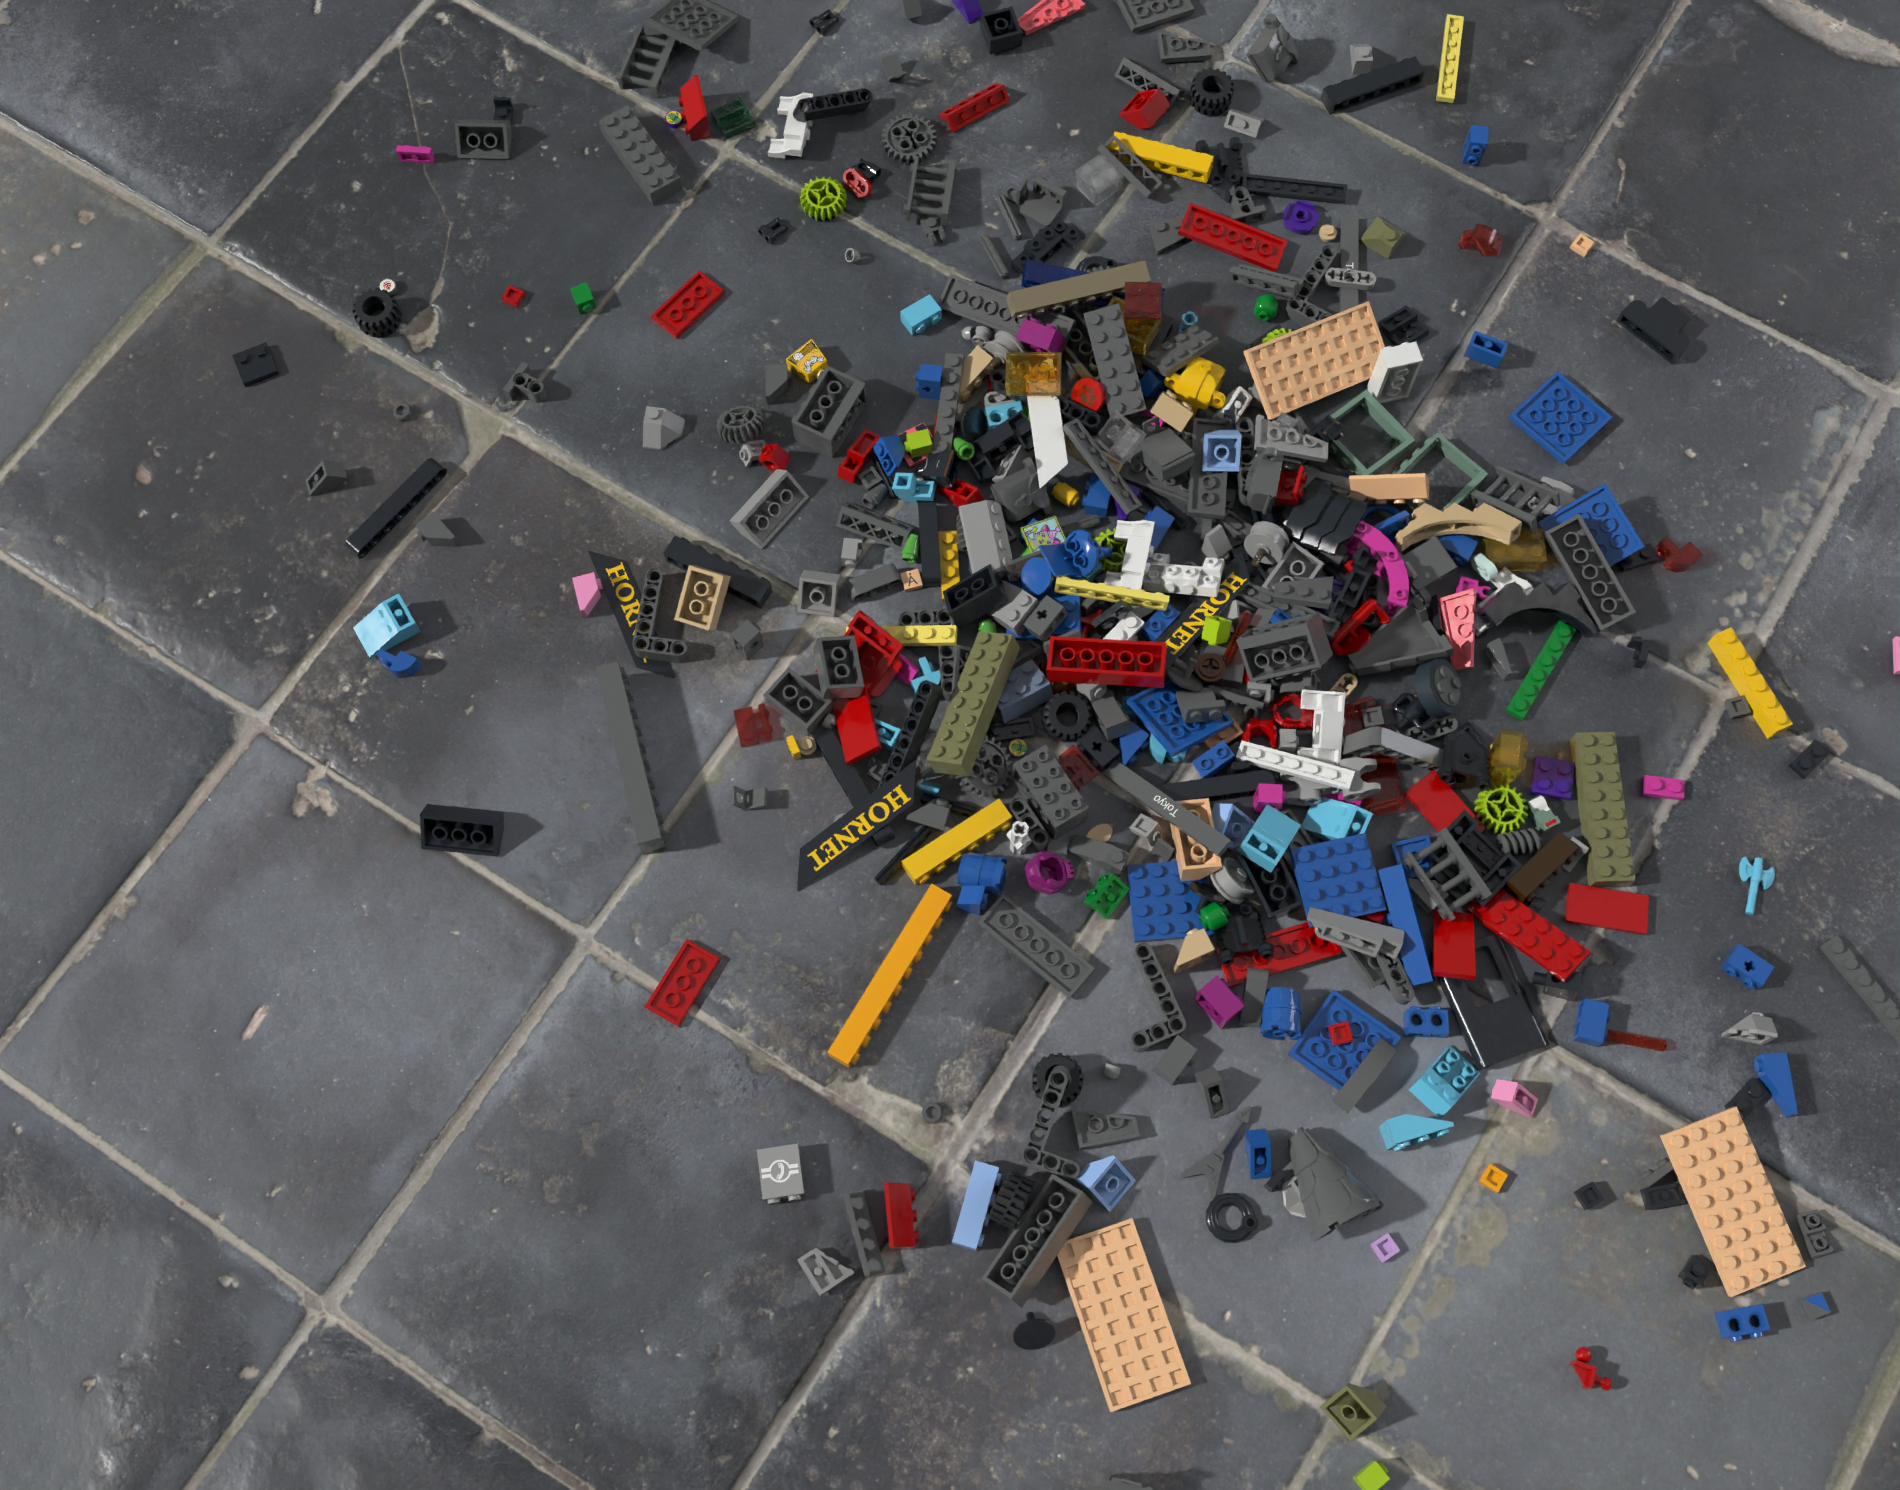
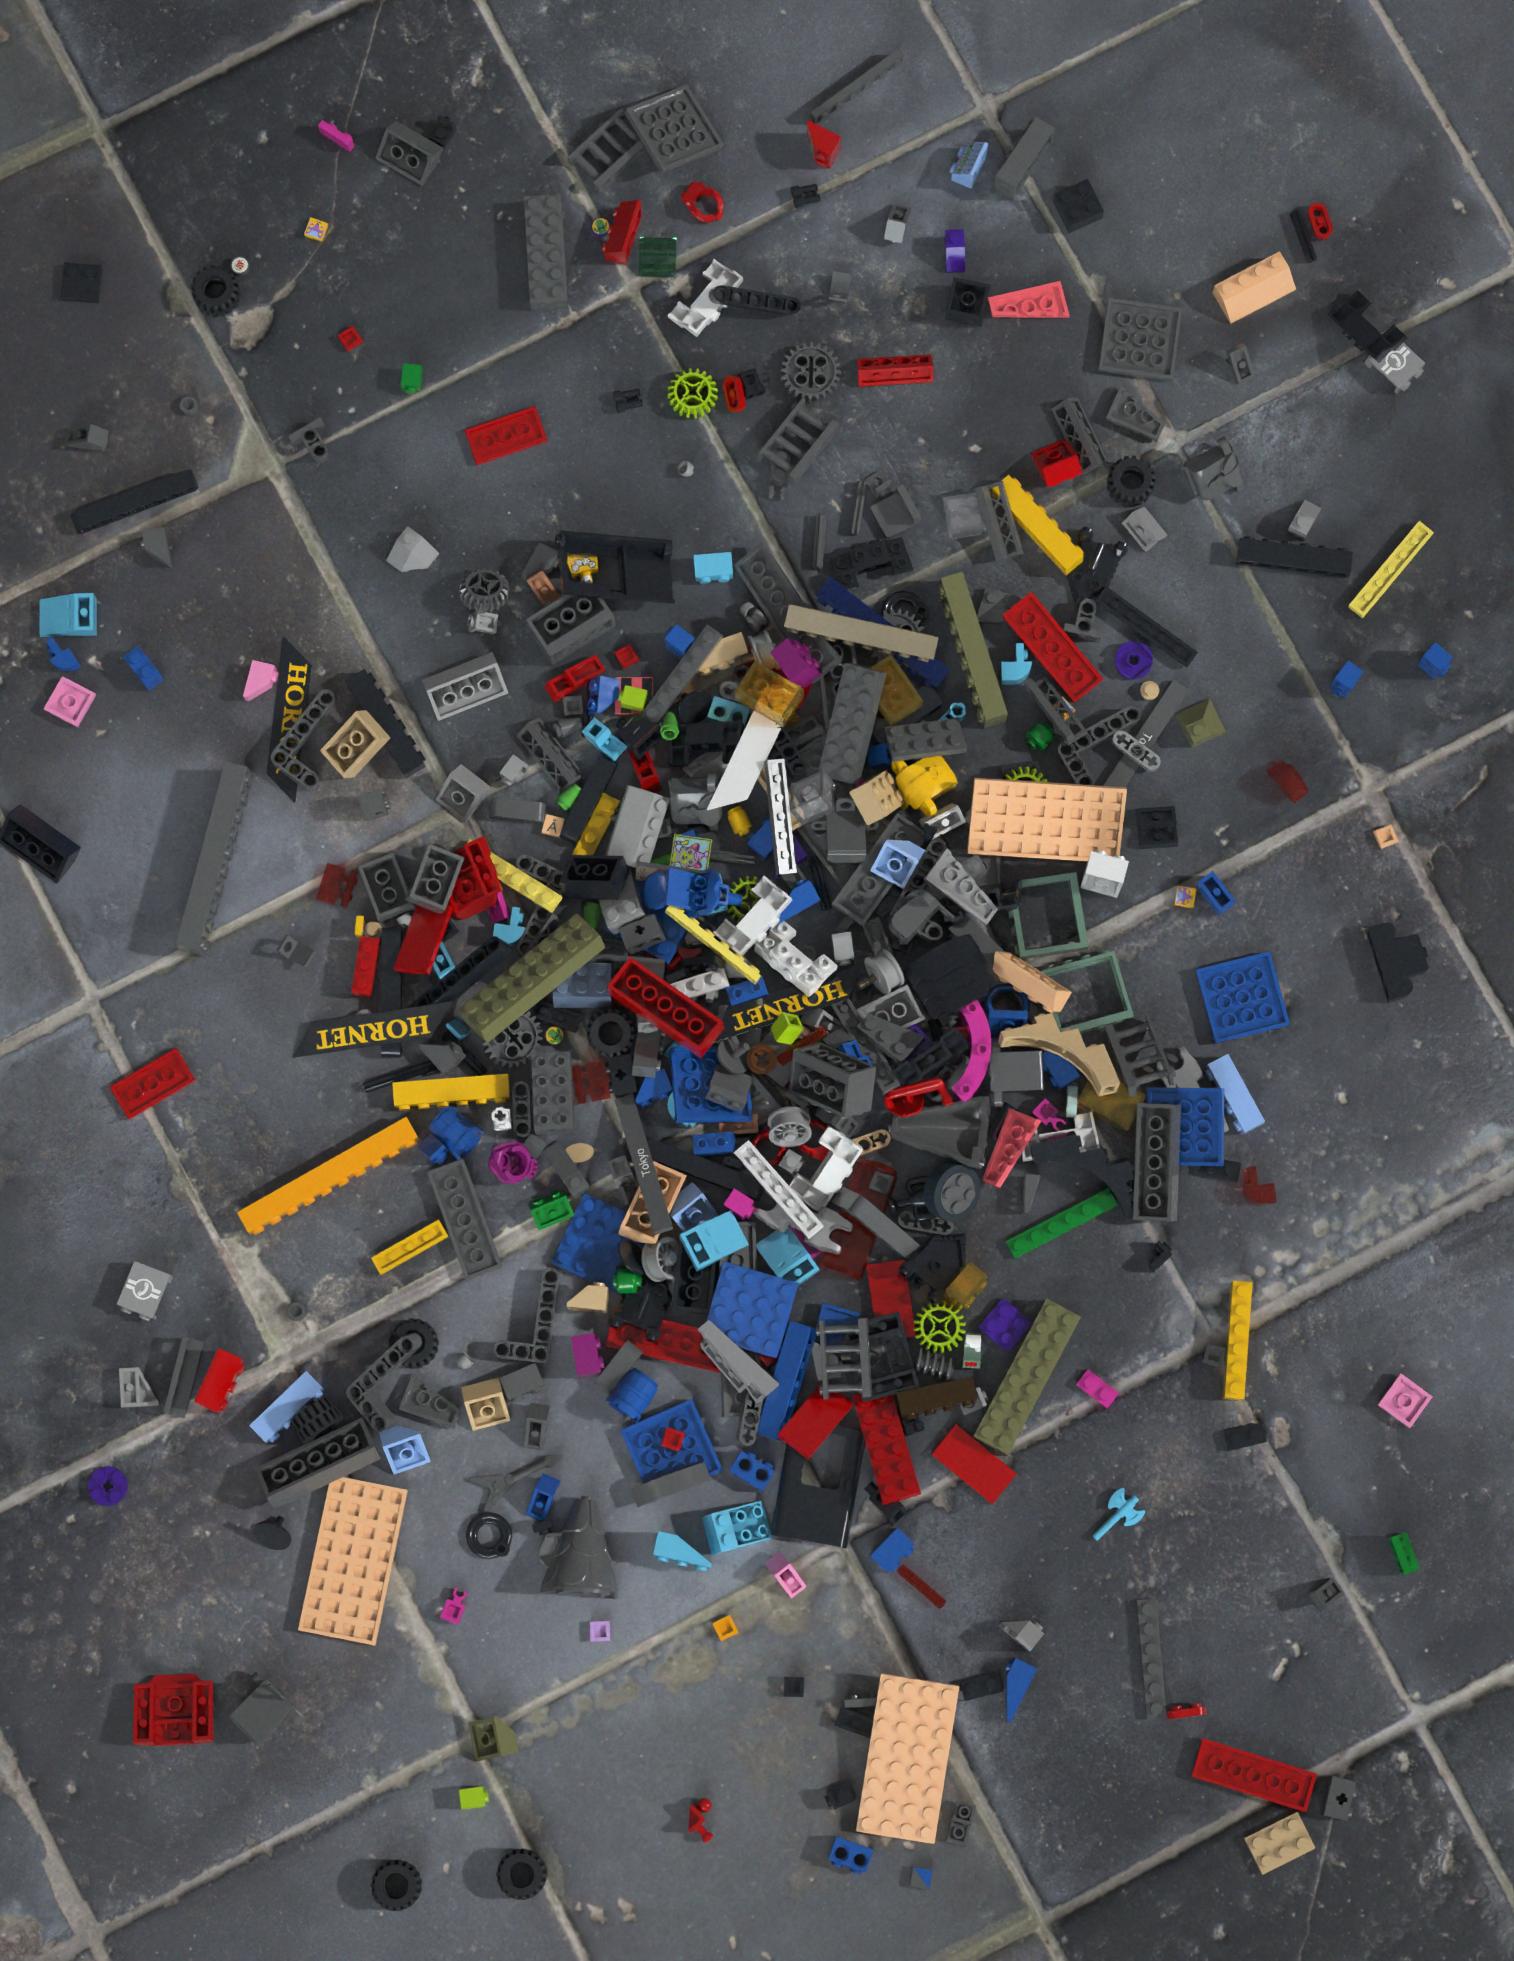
camera: 30 degrees right, 10 degrees up
red brick [758,444,791,472] -> none
red tile [1071,377,1106,413] -> none
clear red plate [1124,282,1162,320] -> none
red bracket [1275,465,1307,505] -> none
blue brick [1720,944,1774,990] -> none
none -> bright pink plate [44,676,96,728]
none -> dark purple plate [88,1466,128,1506]
none -> blue brick [123,646,164,691]
none -> tile [304,217,329,242]
none -> red brick [351,936,381,999]
none -> yellow plate [371,1220,448,1275]
none -> dark pink plate [440,1587,467,1625]
none -> tan slope [461,1377,511,1431]
none -> nougat plate [526,569,560,606]
none -> black piece [555,530,675,604]
none -> red tile [614,644,640,670]
none -> red piece [681,181,724,223]
none -> light grey wheel [768,1100,812,1147]
none -> olive brick [937,572,1008,729]
none -> medium azure brick [1000,643,1032,685]
none -> tile [1174,886,1196,908]
none -> light blue brick [1205,1054,1265,1135]
none -> blue brick [1418,642,1453,680]

